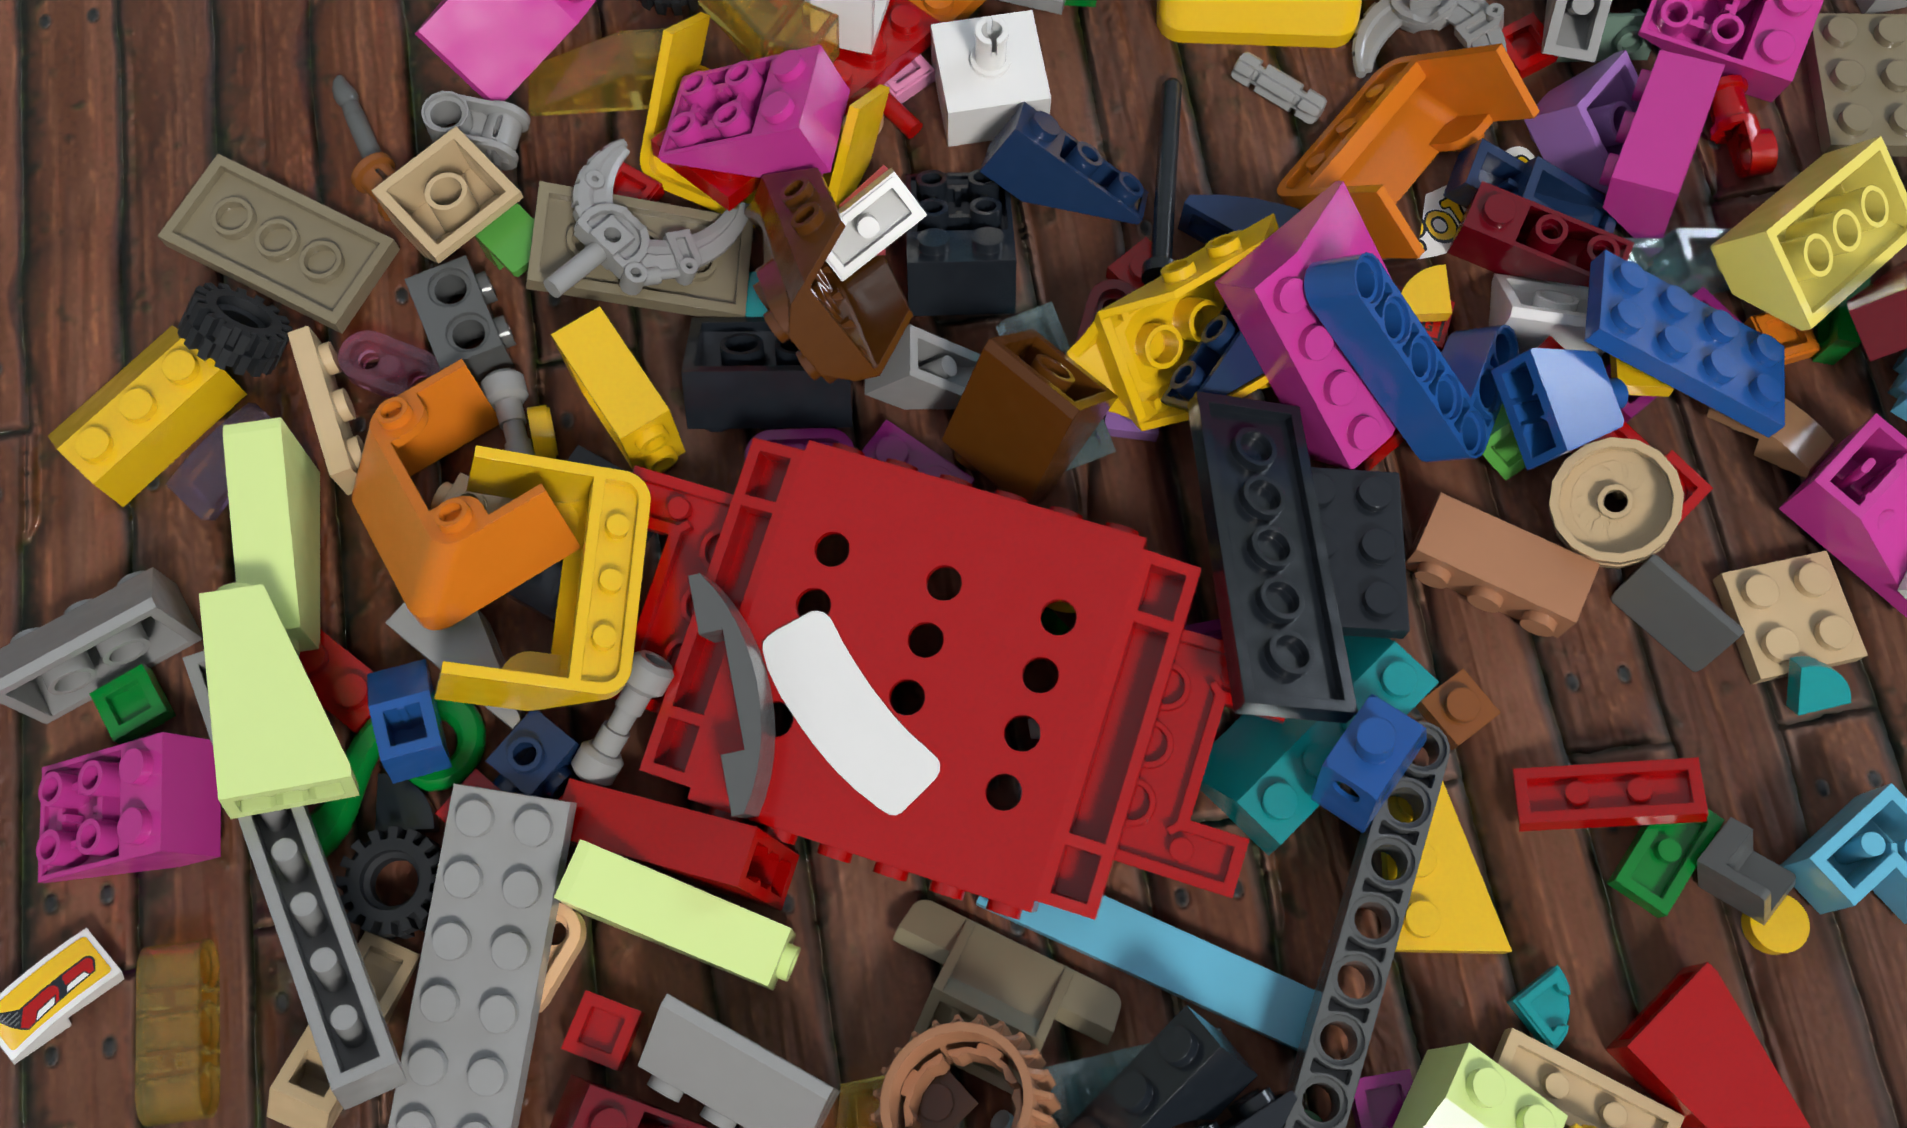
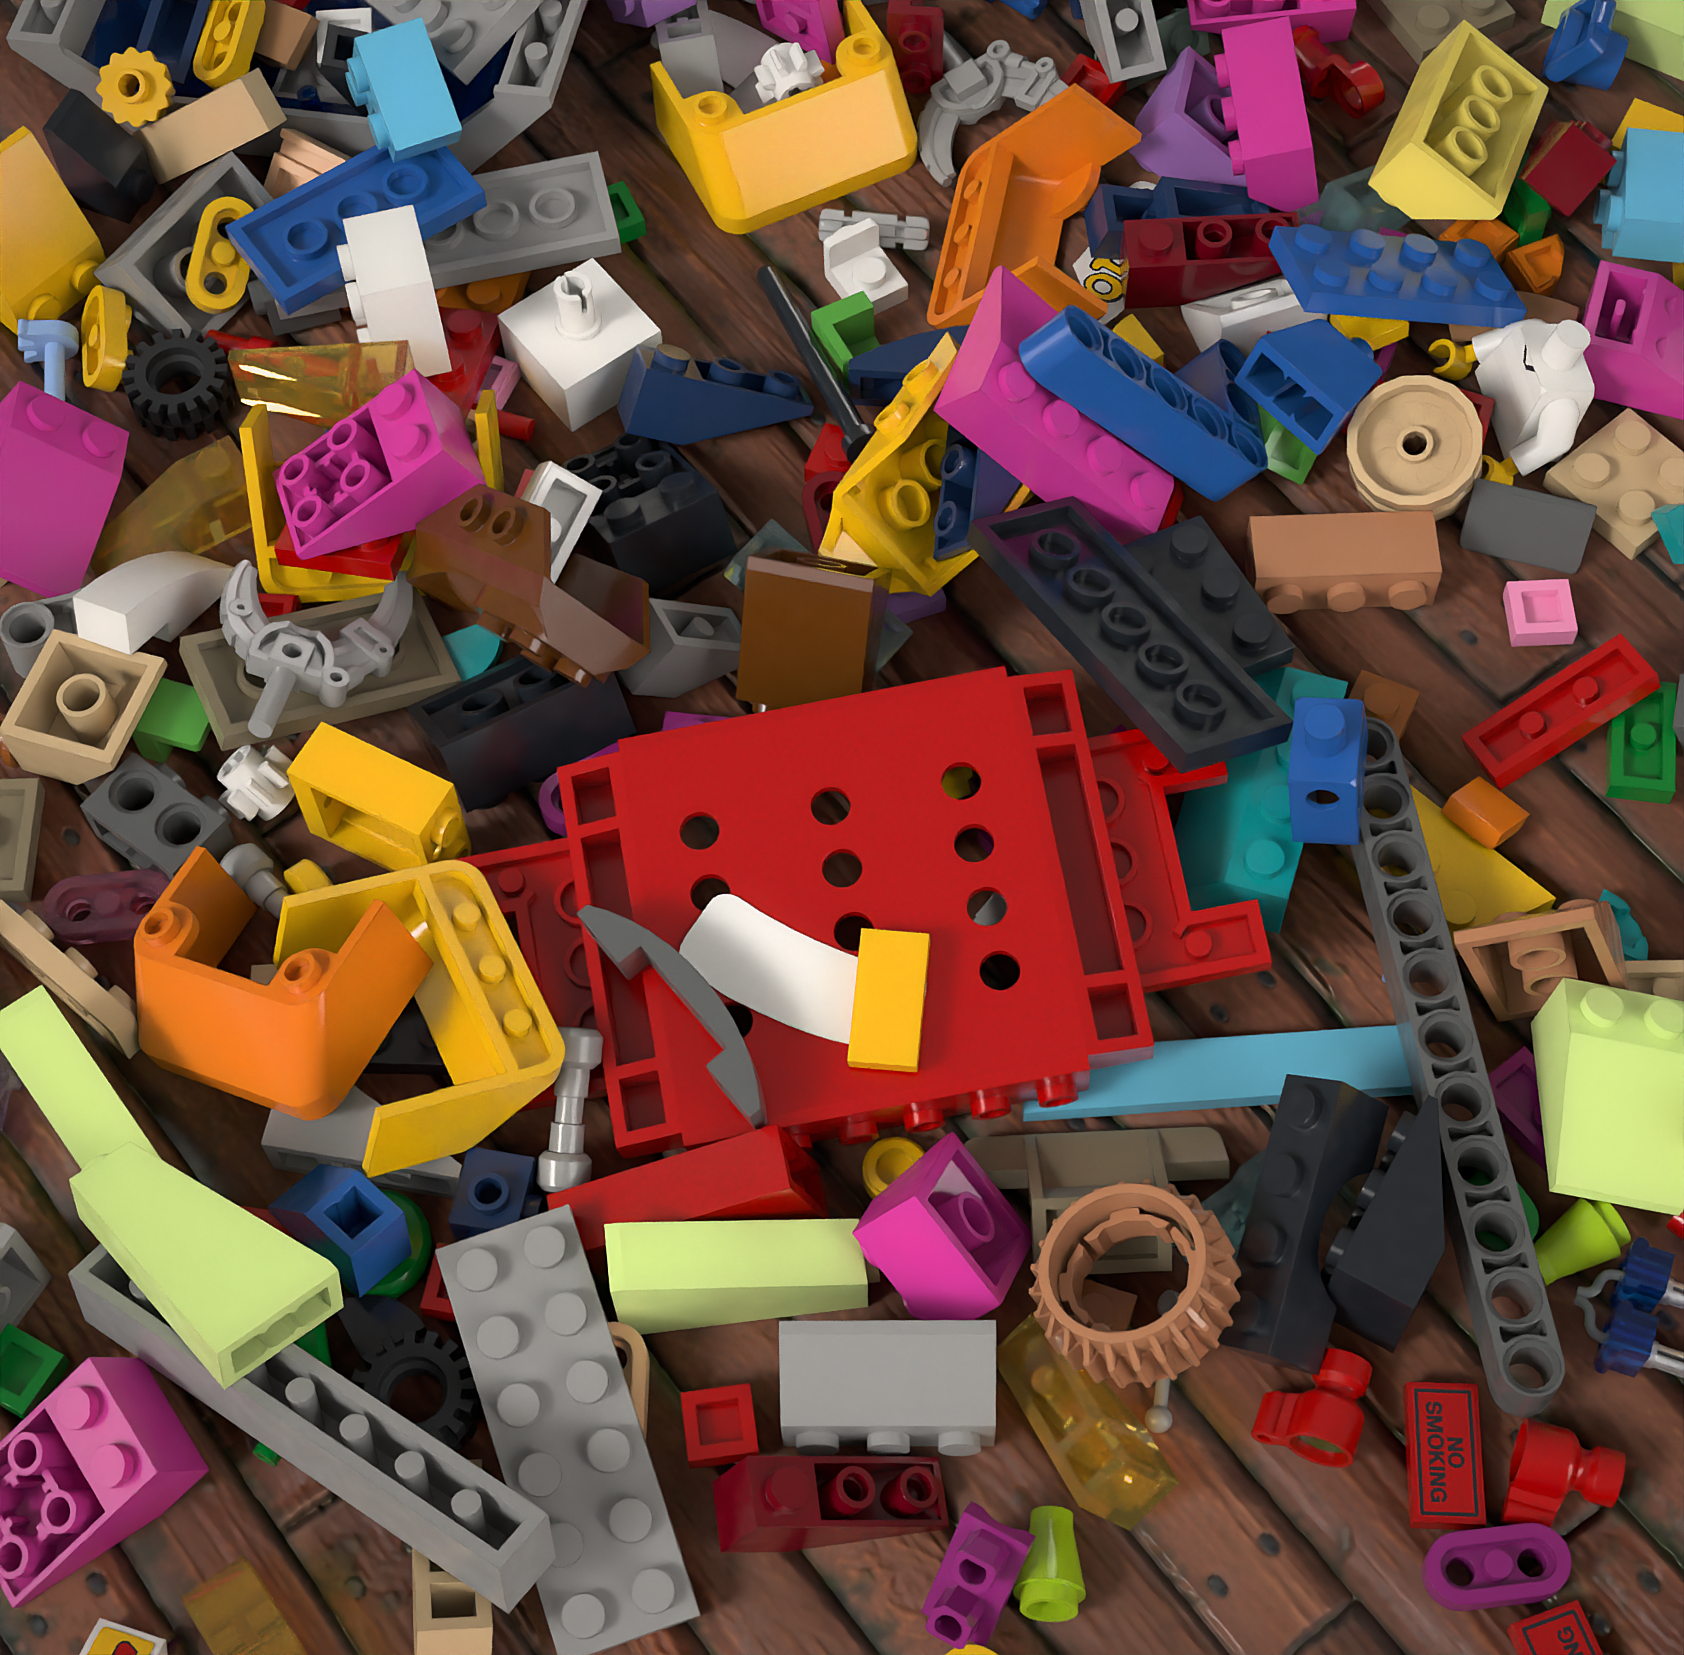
camera: 25 degrees left, 10 degrees down
none -> white slope [73,551,235,655]
none -> white gear [217,744,295,821]
none -> bright green panel [811,291,881,394]
none -> white bracket [823,217,908,315]
none -> yellow tile [847,928,930,1072]
none -> dark pink slope [852,1132,1032,1320]
none -> yellow tile [862,1137,925,1199]
none -> white torso [1428,318,1595,486]
none -> orange tile [1441,776,1530,851]
none -> nougat slope [1453,899,1629,1022]
none -> bright pink plate [1503,579,1578,647]
none -> orange tile [1504,234,1564,297]

